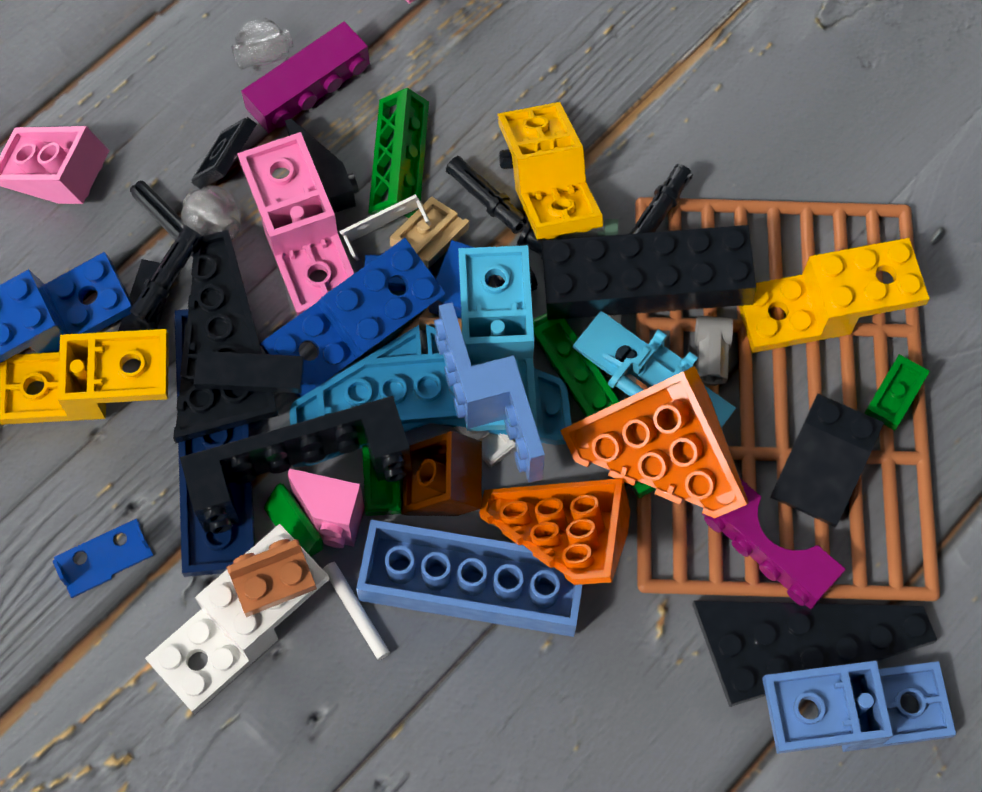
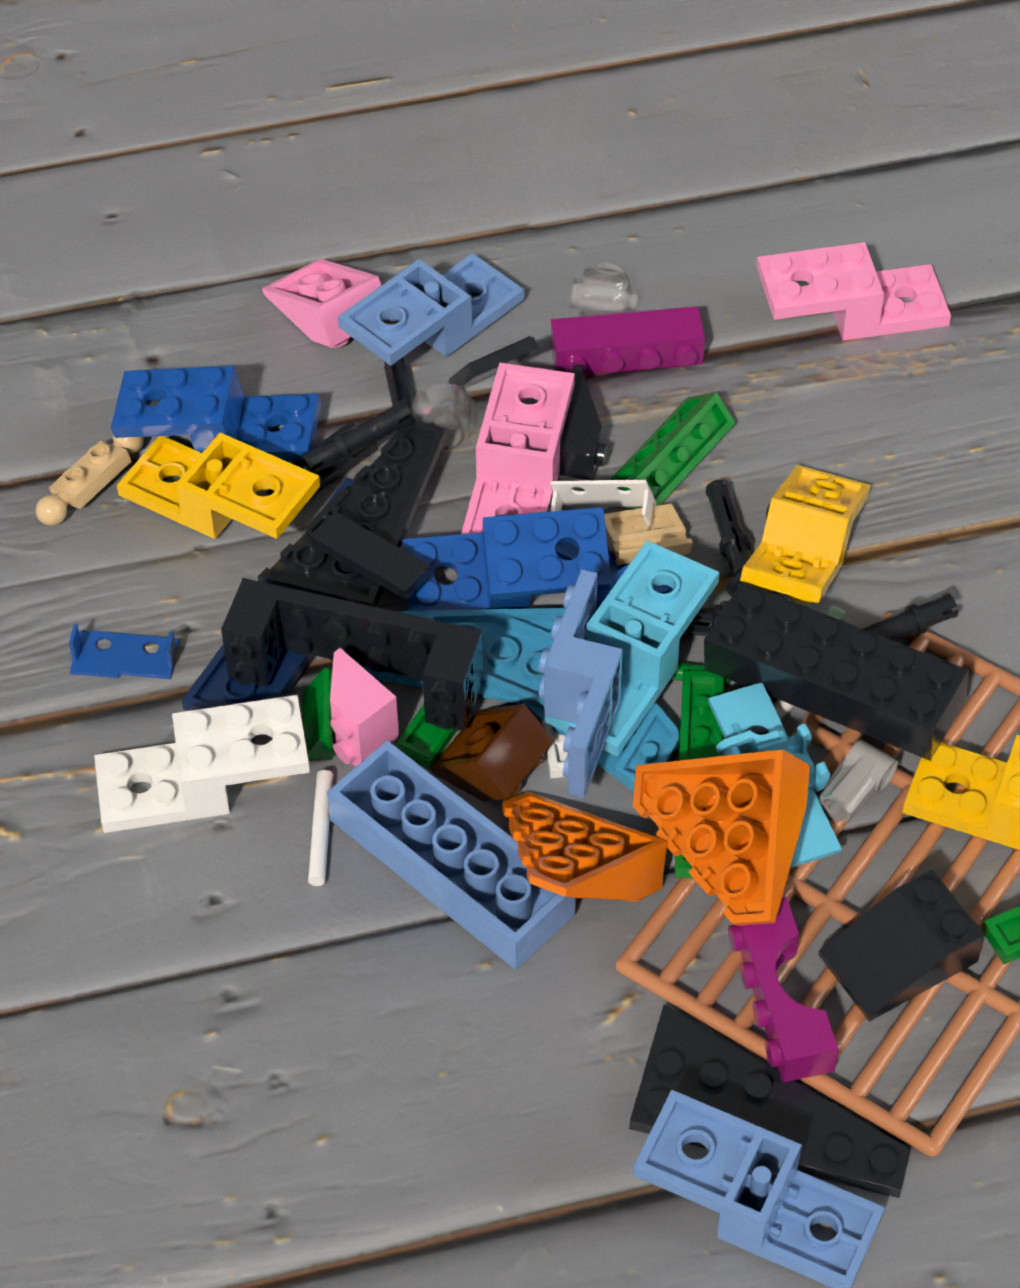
camera: 35 degrees right, 15 degrees down
nougat bracket [226,539,317,617] -> none
none -> medium blue bracket [338,253,524,366]

